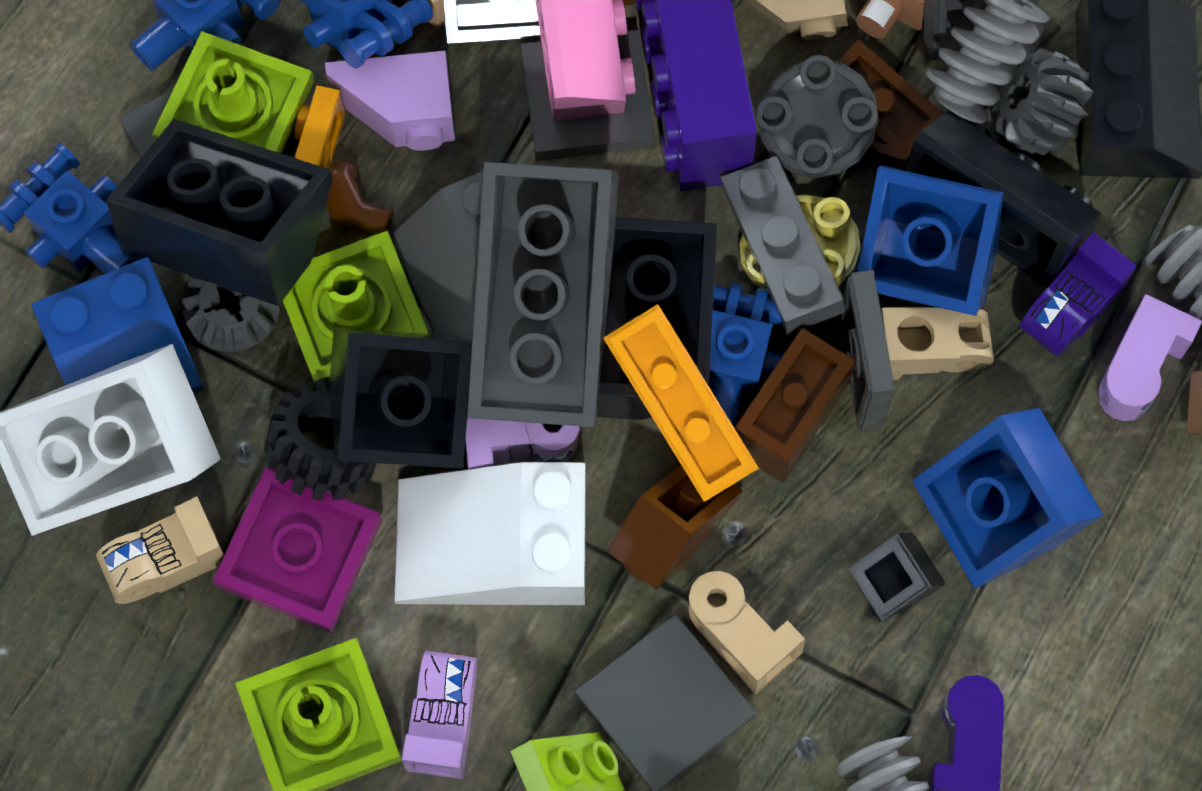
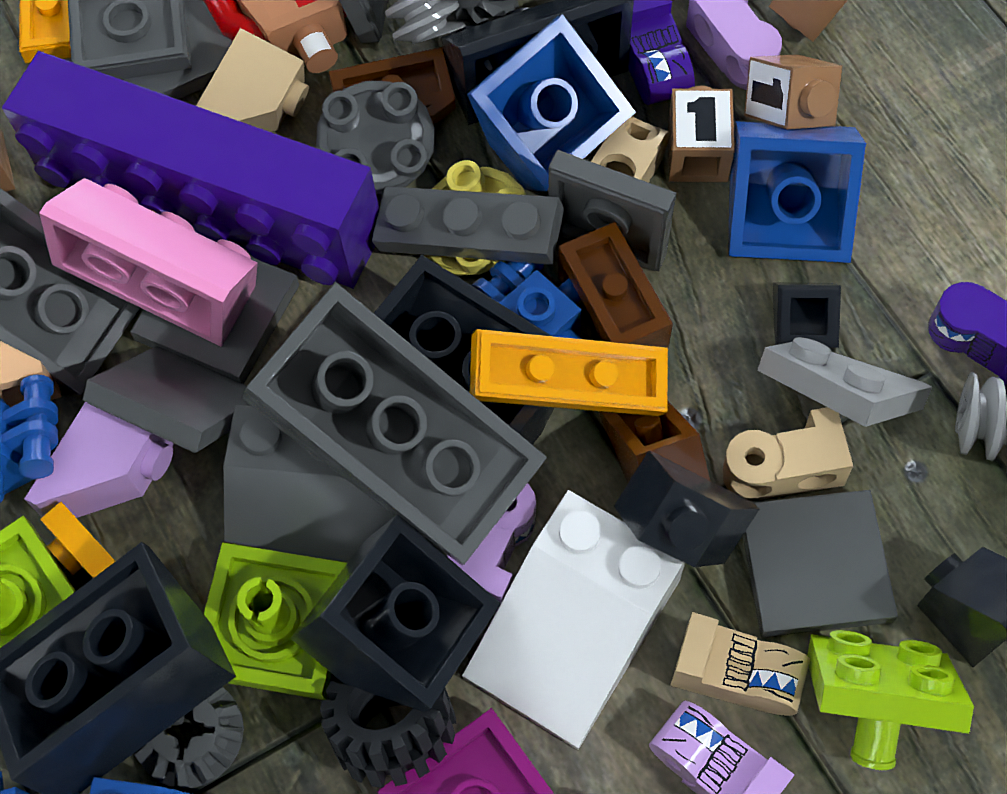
camera: 55 degrees left, 5 degrees down
reddish brown arm [326,161,394,236] -> none
none -> dark grey tile [83,346,251,453]
none -> black slope [614,450,759,567]
none -> brick [668,86,735,182]
none -> tan leg [670,612,810,716]
none -> medium nougat brick [744,54,842,129]
none -> light grey wing [757,337,932,427]

